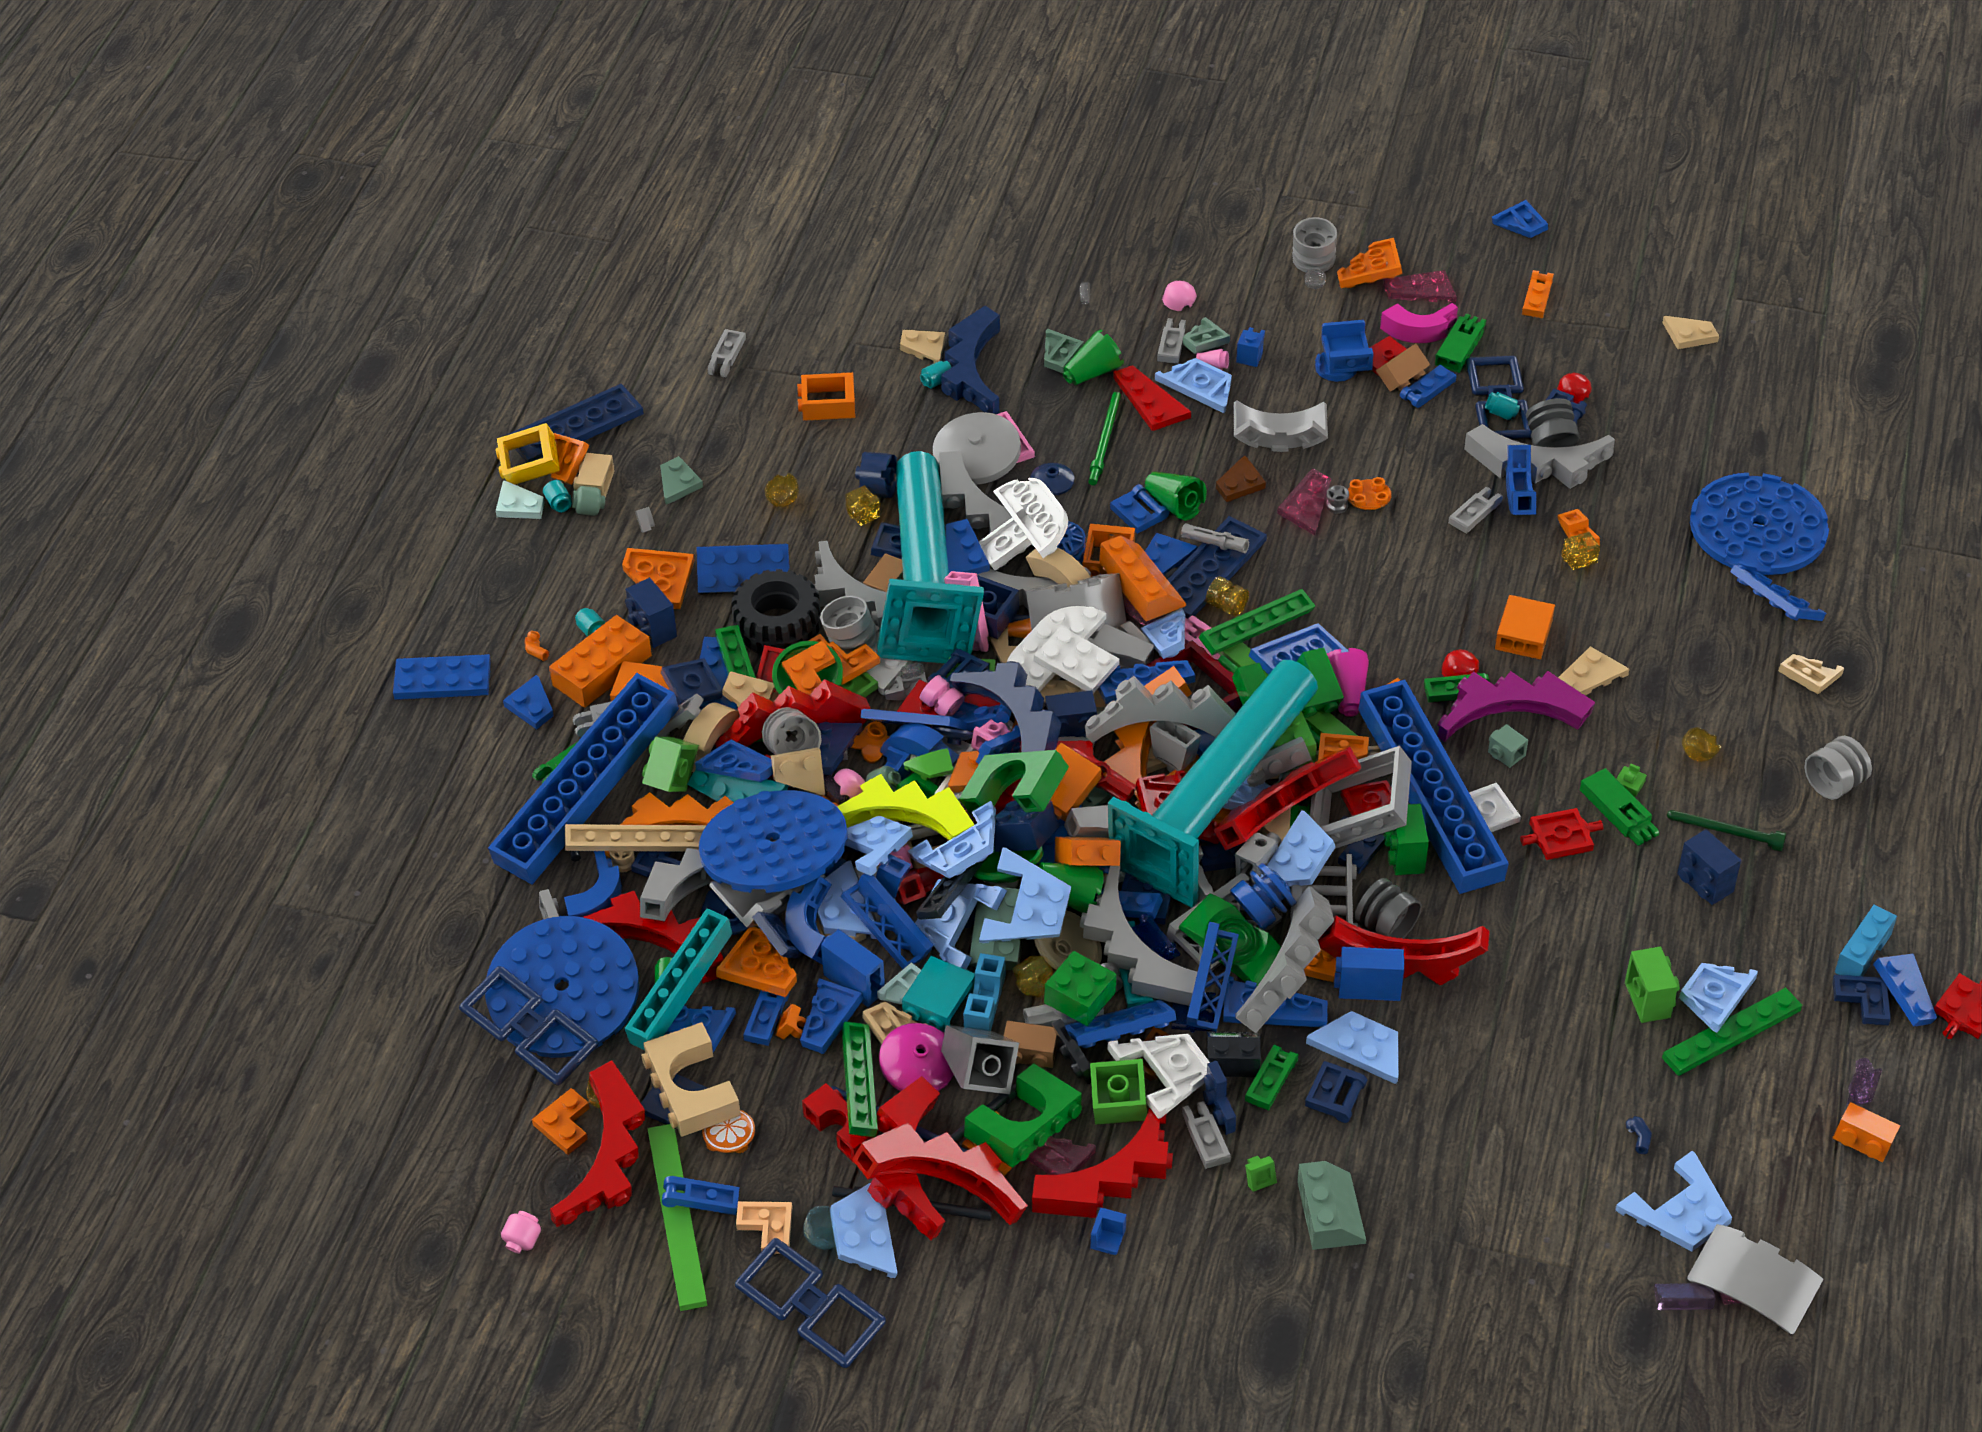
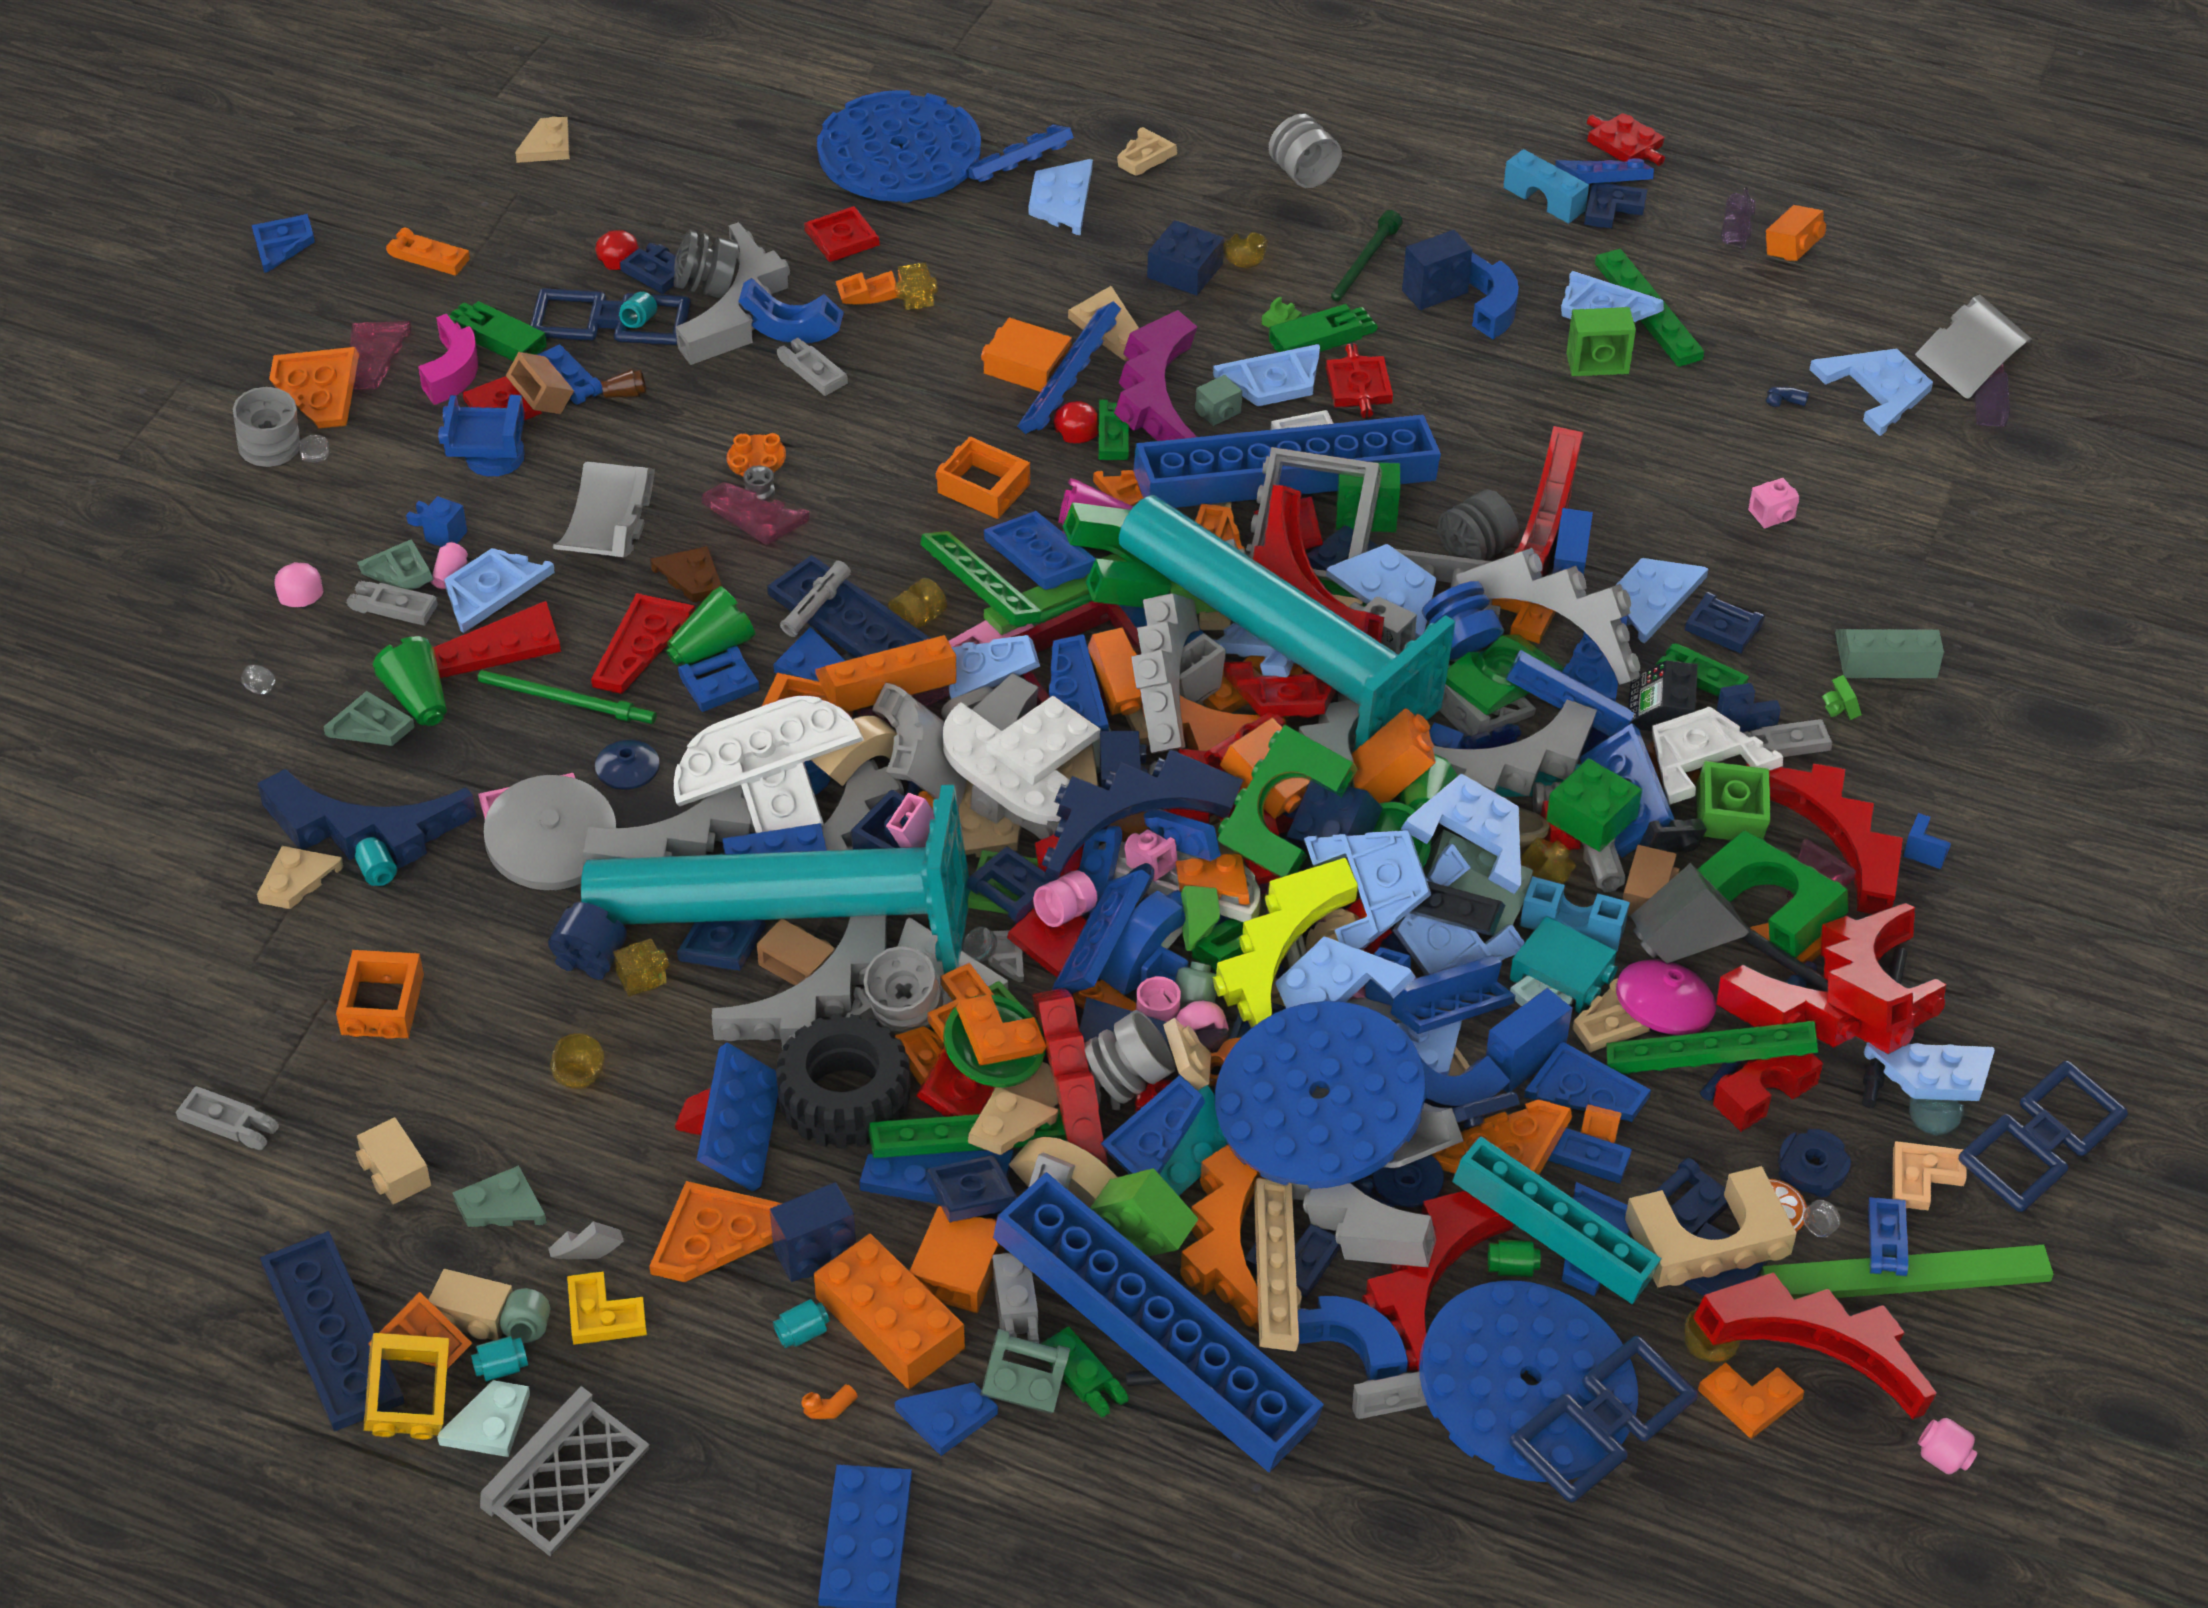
camera: 85 degrees left, 0 degrees up
none -> tan piece [356,1117,431,1204]
none -> light grey fence [480,1386,650,1556]
none -> yellow plate [567,1271,647,1345]
none -> red wing [591,593,695,694]
none -> reddish brown cone [601,368,646,398]
none -> red plate [804,206,880,262]
none -> orange window [936,437,1030,519]
none -> sand green plate [980,1329,1070,1414]
none -> blue plate [1017,301,1121,434]
none -> light blue wing [1029,159,1093,235]
none -> bright pink wheel [1136,976,1181,1022]
none -> dark blue brick [1147,220,1224,296]
none -> light blue wing [1213,344,1320,407]
none -> blue arch [1469,252,1519,339]
none -> dark blue plate [1646,1158,1729,1236]
none -> bright pink brick [1748,478,1799,529]
none -> dark blue plate [1778,1129,1851,1197]
none -> clear tile [1803,1200,1841,1237]

